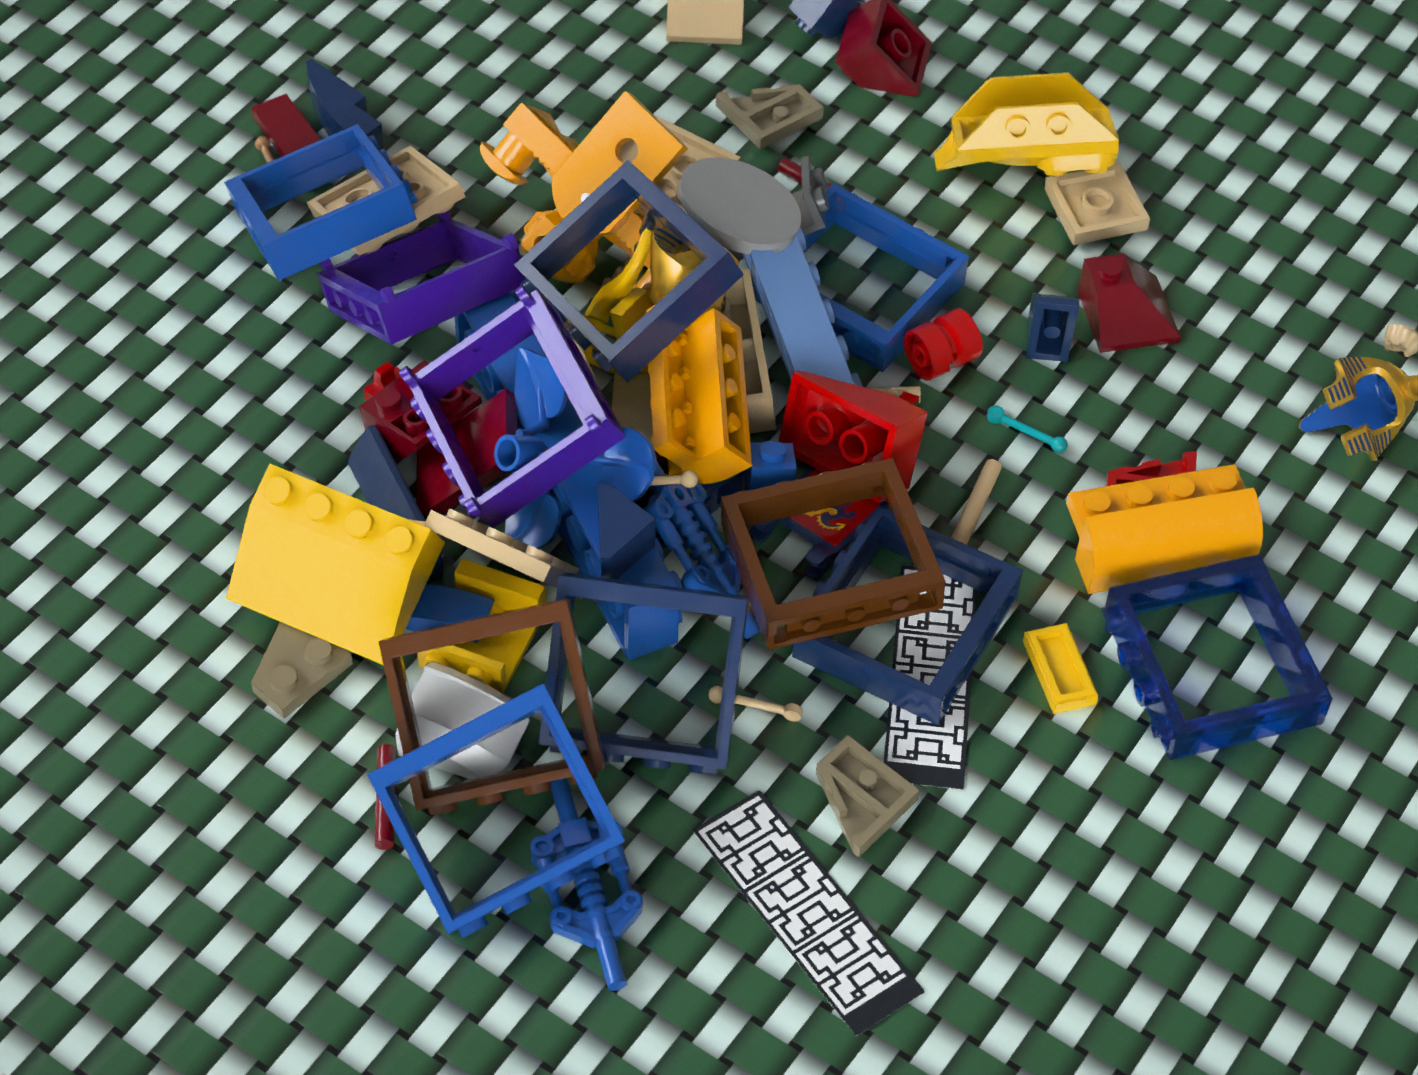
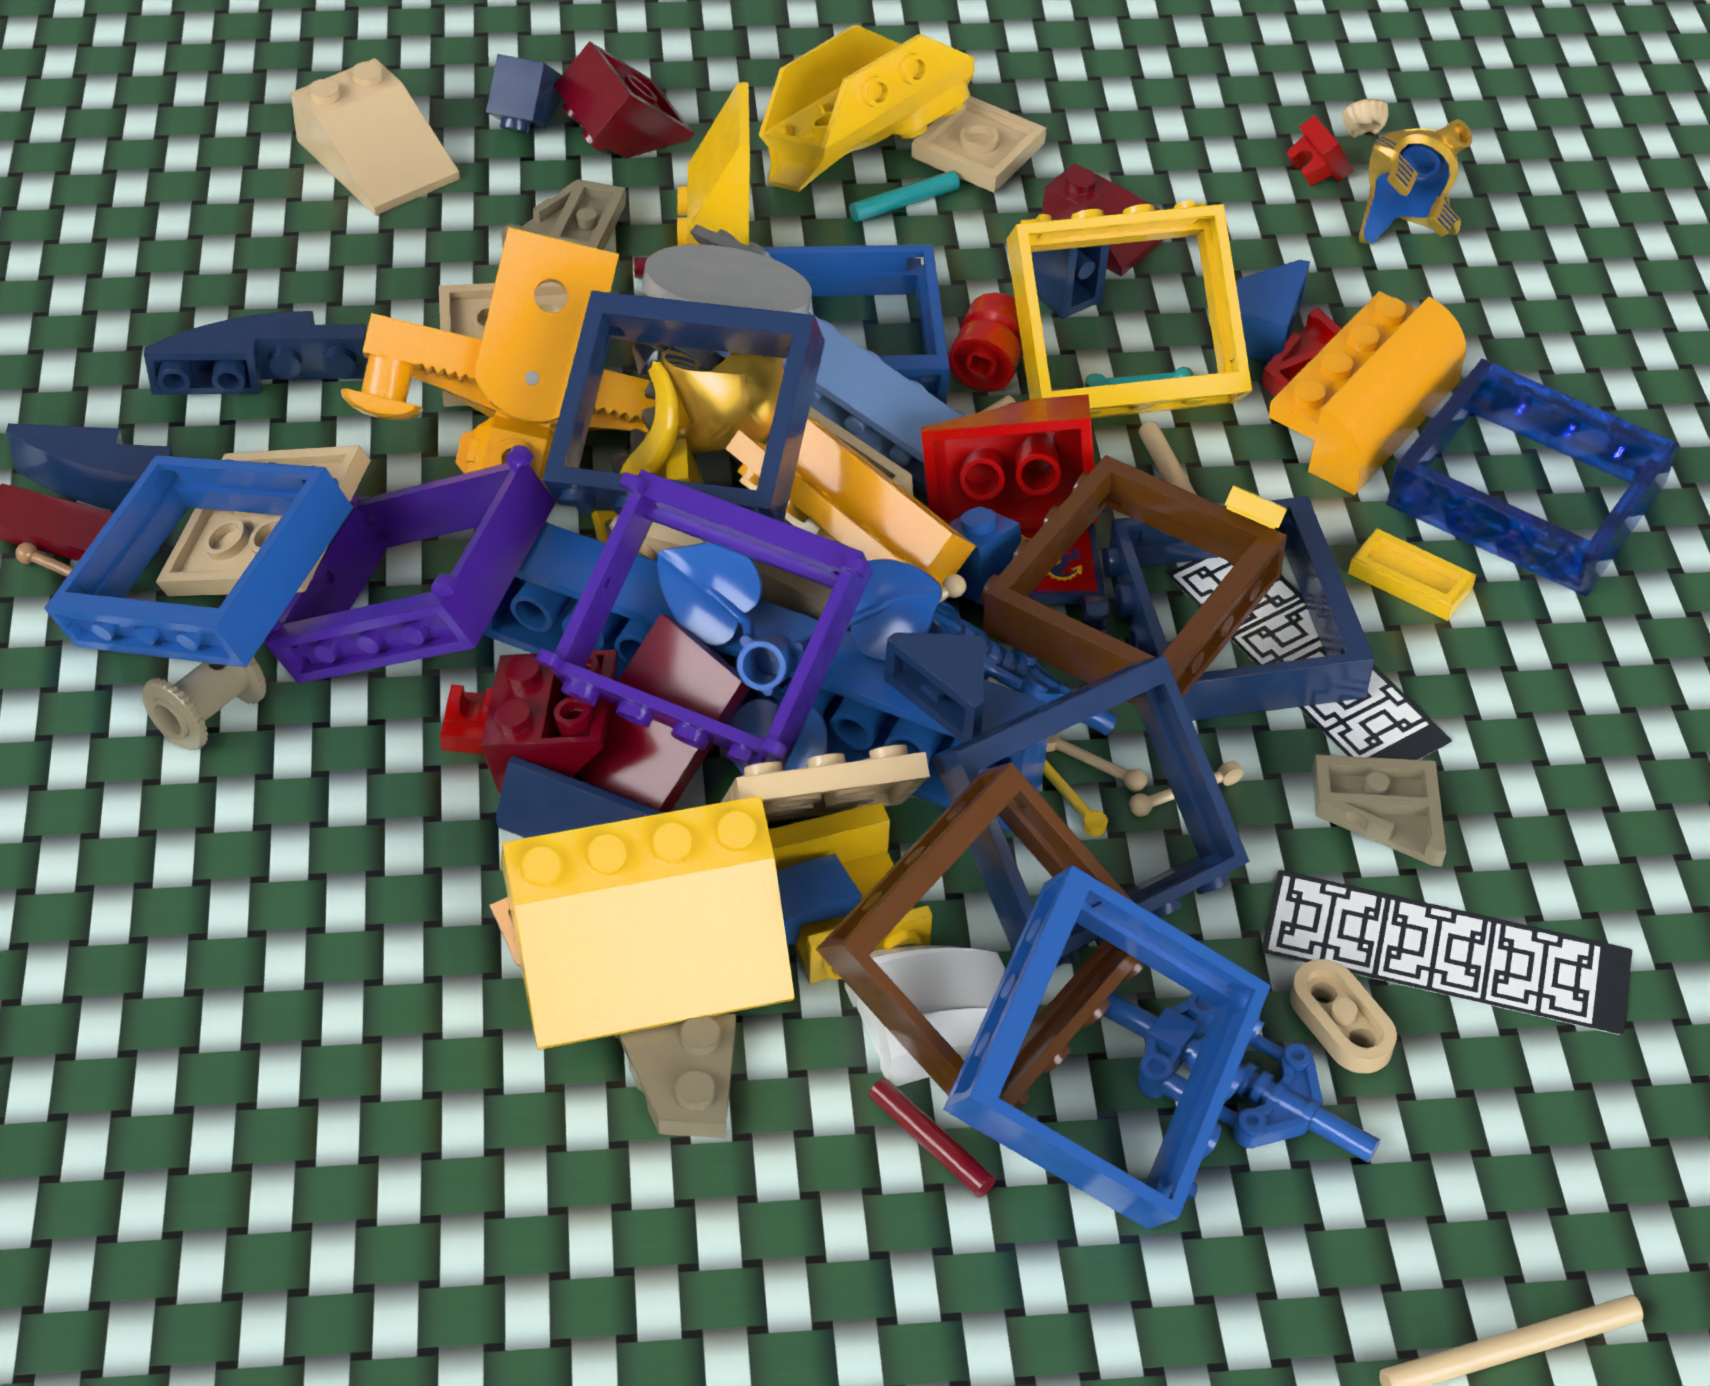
camera: 40 degrees left, 5 degrees down
none -> dark tan hose [142,657,266,750]
none -> dark blue slope [144,311,368,395]
none -> yellow slope [677,82,750,246]
none -> teal piece [849,170,960,223]
none -> yellow window [1006,199,1252,419]
none -> yellow hinge [1043,759,1108,837]
none -> tan hinge [1046,733,1147,792]
none -> yellow tile [1225,485,1287,530]
none -> blue slope [1236,259,1310,362]
none -> red tile [1286,115,1354,186]
none -> tan plate [1290,959,1397,1073]

